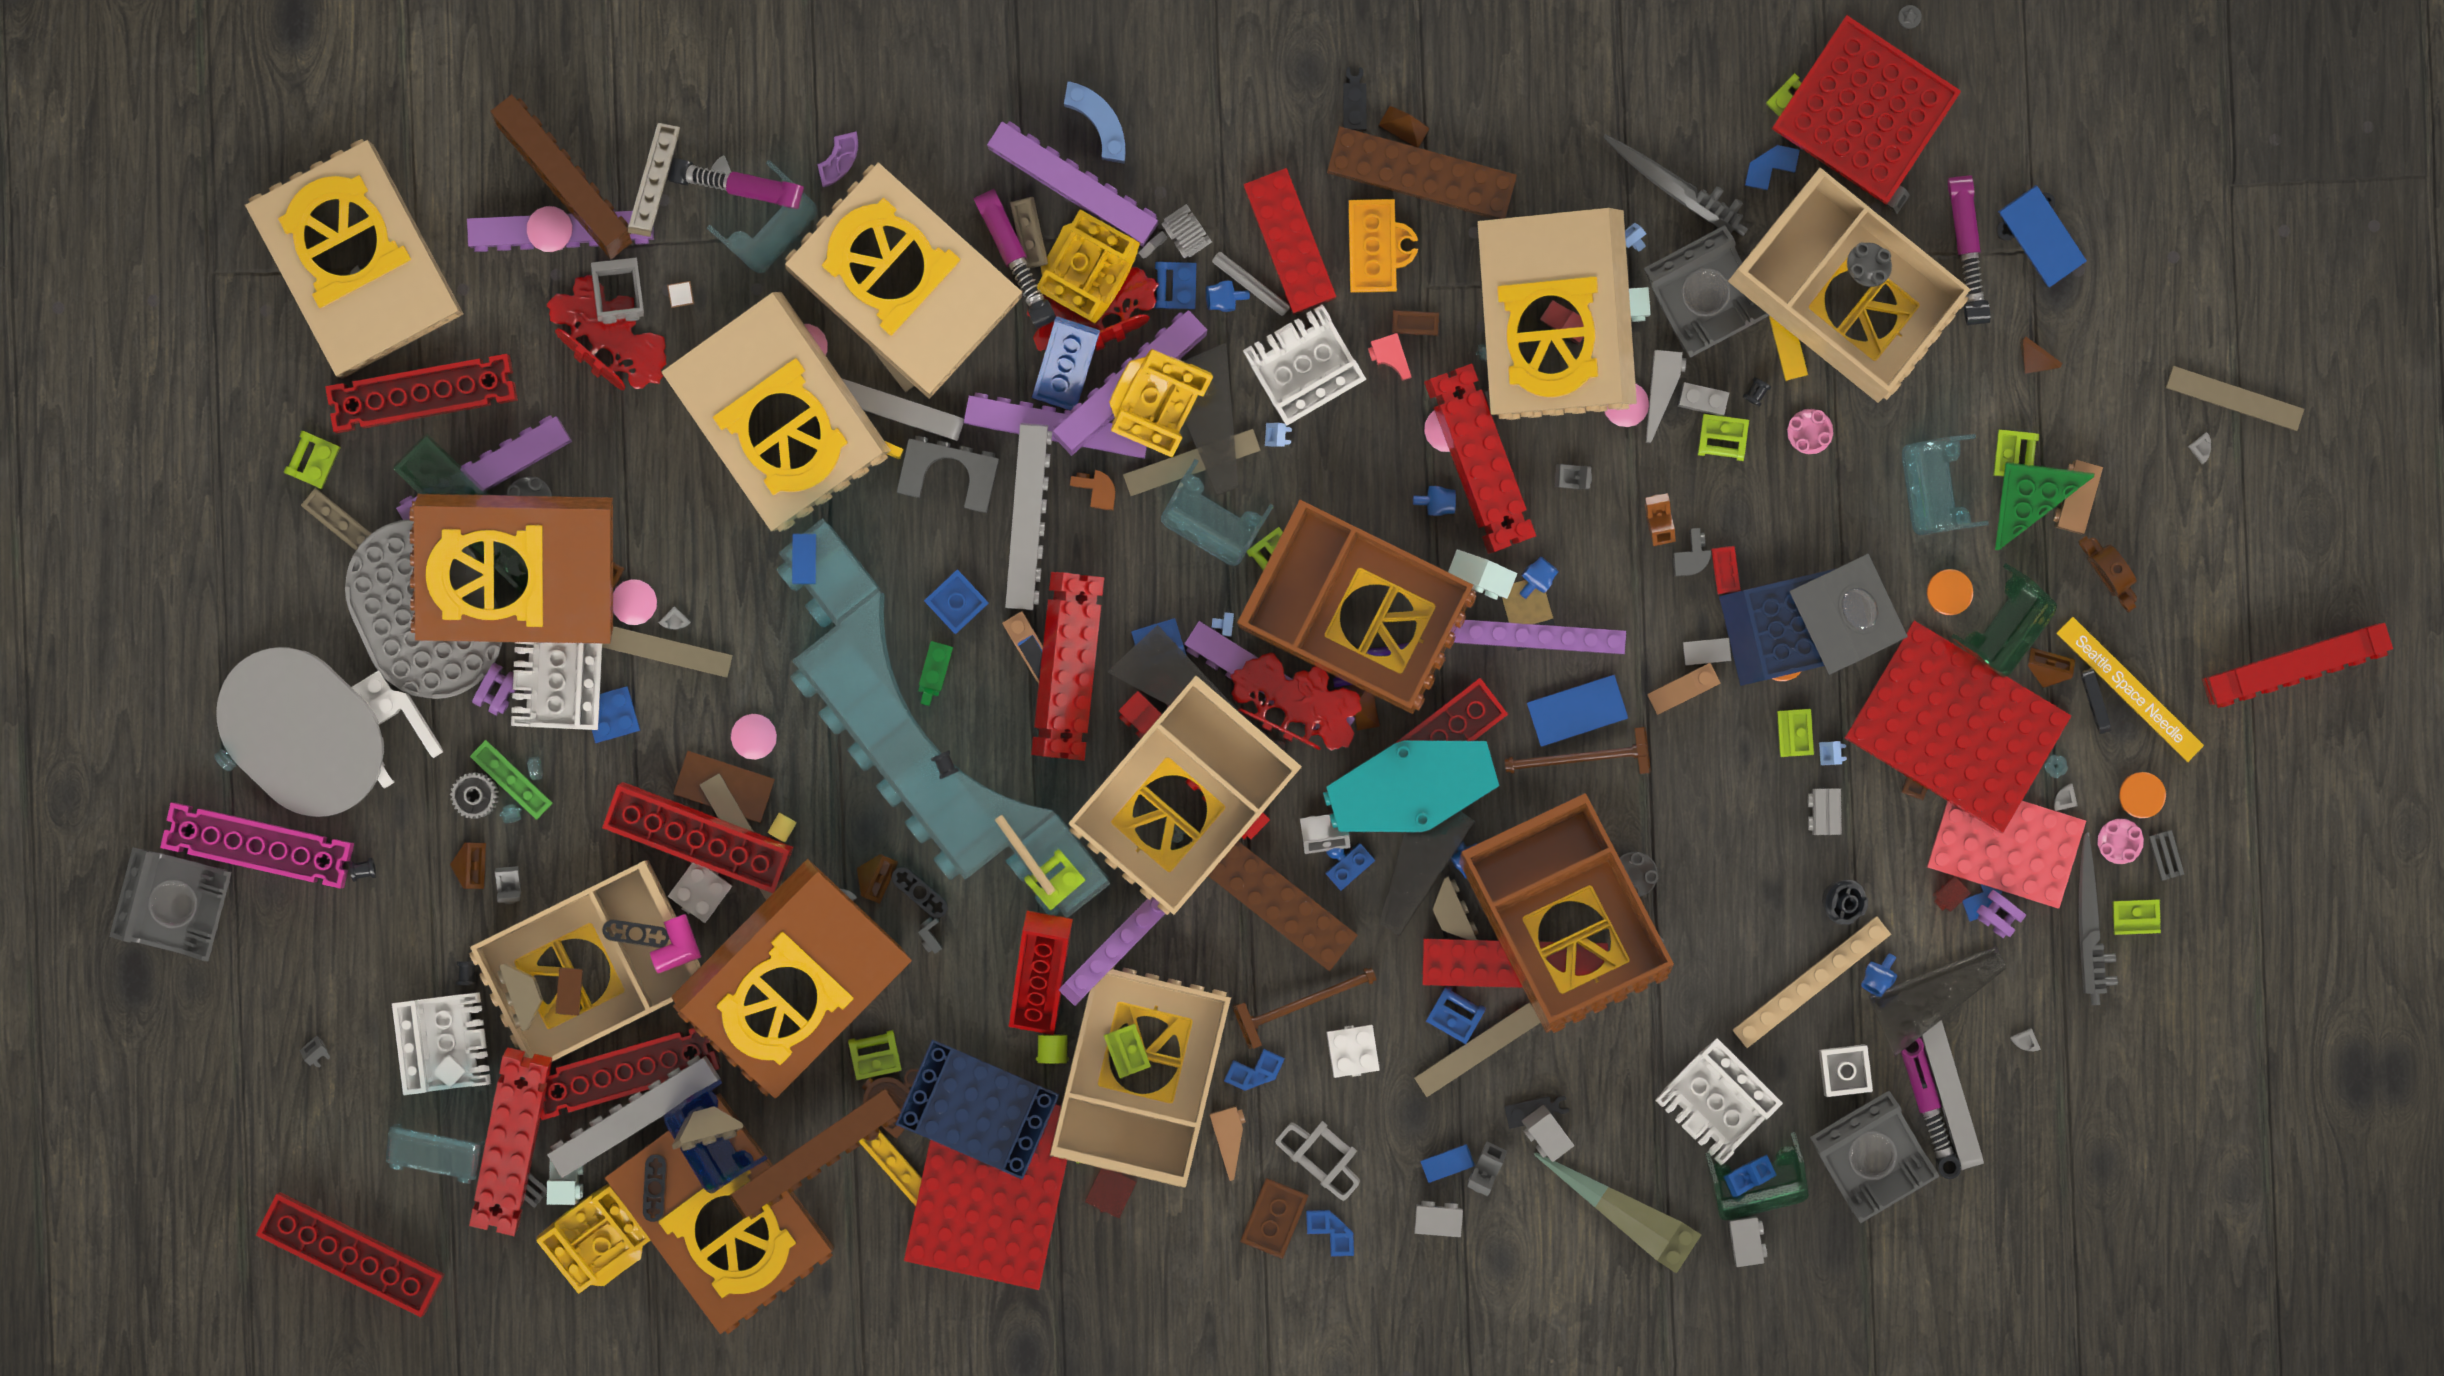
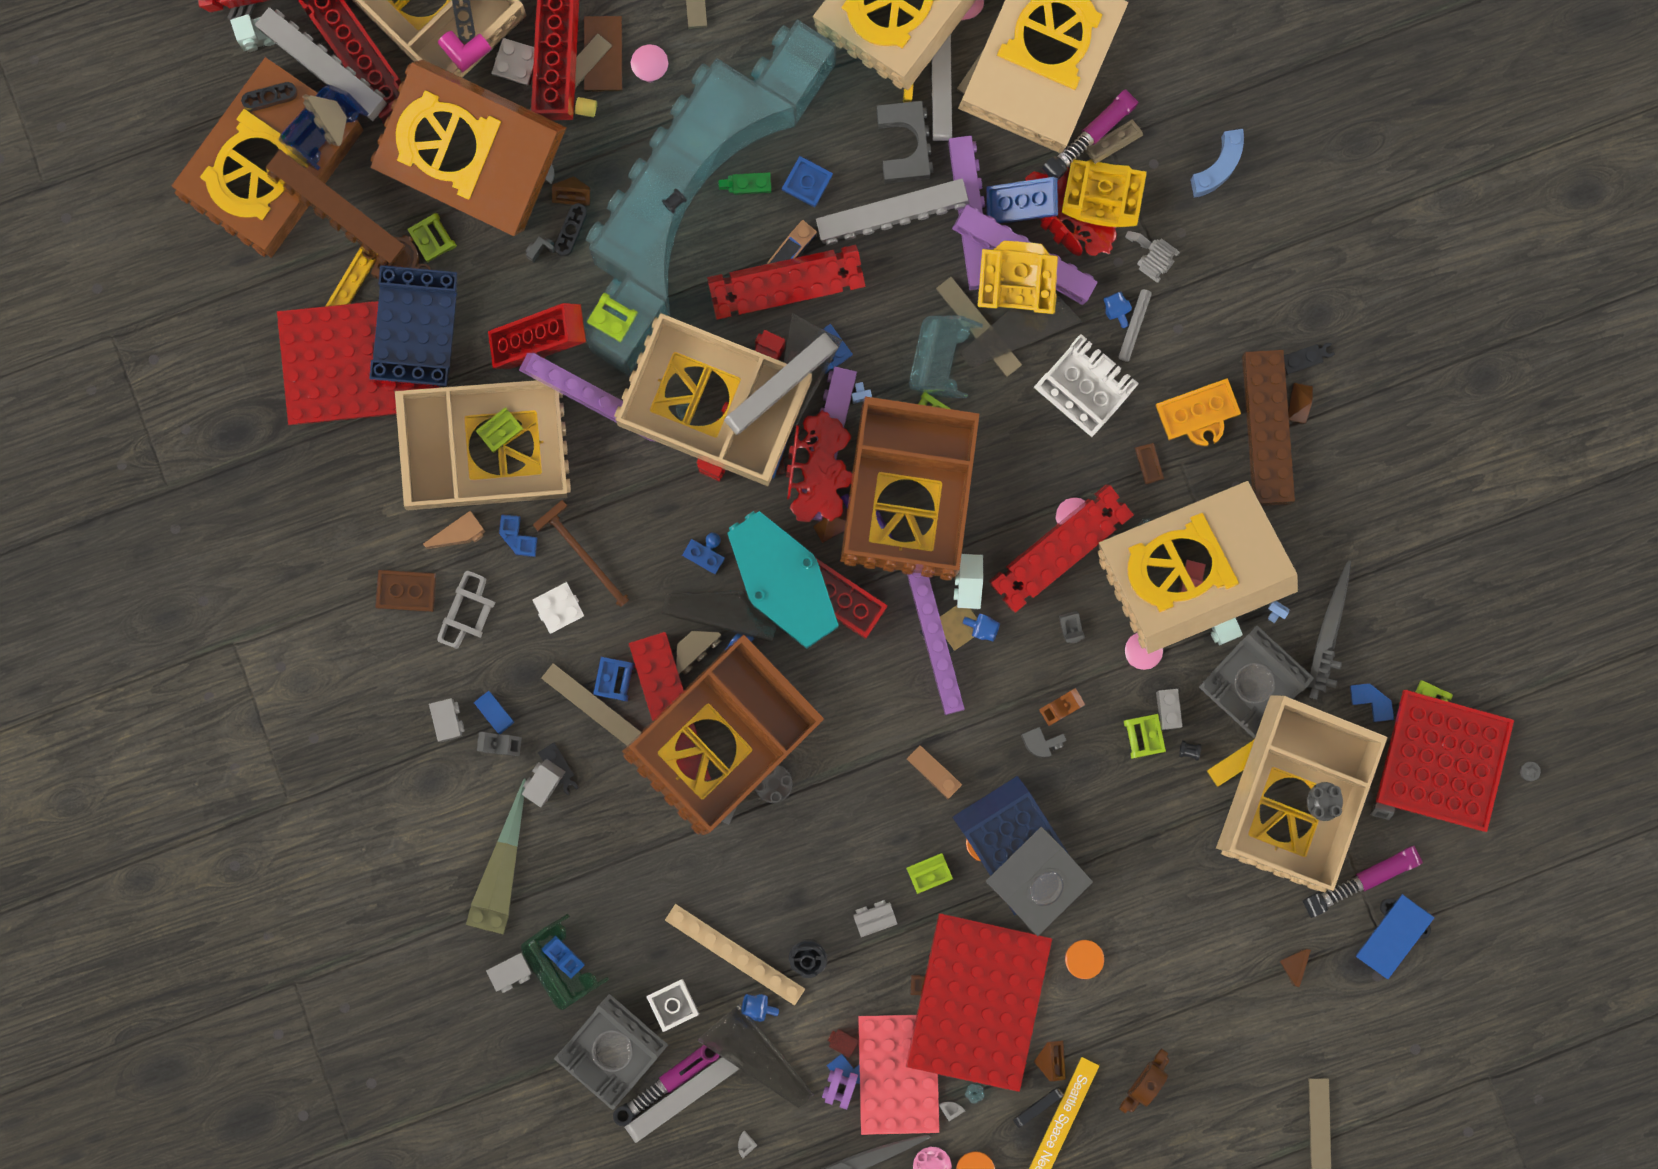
camera: 75 degrees right, 5 degrees down
yellow slope [536,1184,651,1294] -> none
blue slope [792,534,817,584] -> none
medium lavender brick [987,121,1158,247] -> none
tan bar [995,815,1055,895] -> none
lime piece [1036,1035,1069,1063] -> none
dark orange brick [1070,470,1115,511] -> none
clear red piece [1085,1168,1137,1218] -> none
blue plate [1154,262,1196,310] -> none
reddish brown brick [1208,841,1358,971] -> none
red brick [1244,168,1336,315] -> none
light blue tile [1265,423,1292,447] -> none
light grey brick [1300,813,1350,854] -> none
blue tile [1306,1210,1354,1256] -> none
coral arch [1368,333,1411,381] -> none
blue piece [1413,486,1456,516] -> none
reddish brown tile [1505,727,1651,774] -> none
blue tile [1527,675,1628,746] -> none
light grey slope [1645,350,1686,443] -> none
white slope [1655,1039,1783,1165] -> none
light grey tile [1683,638,1731,665] -> none
red plate [1711,546,1741,595] -> none
bright pink dish [1787,409,1833,454] -> none
light blue tile [1819,741,1847,765] -> none
clear light blue windscreen [1902,434,1989,535] -> none
clear green windscreen [1951,563,2057,677] -> none
lime plate [1993,430,2039,477] -> none
green tile [1995,462,2095,550] -> none
medium nougat brick [2053,460,2103,535] -> none
light grey tile [2188,432,2211,464] -> none
none -> light grey beam [724,333,838,435]

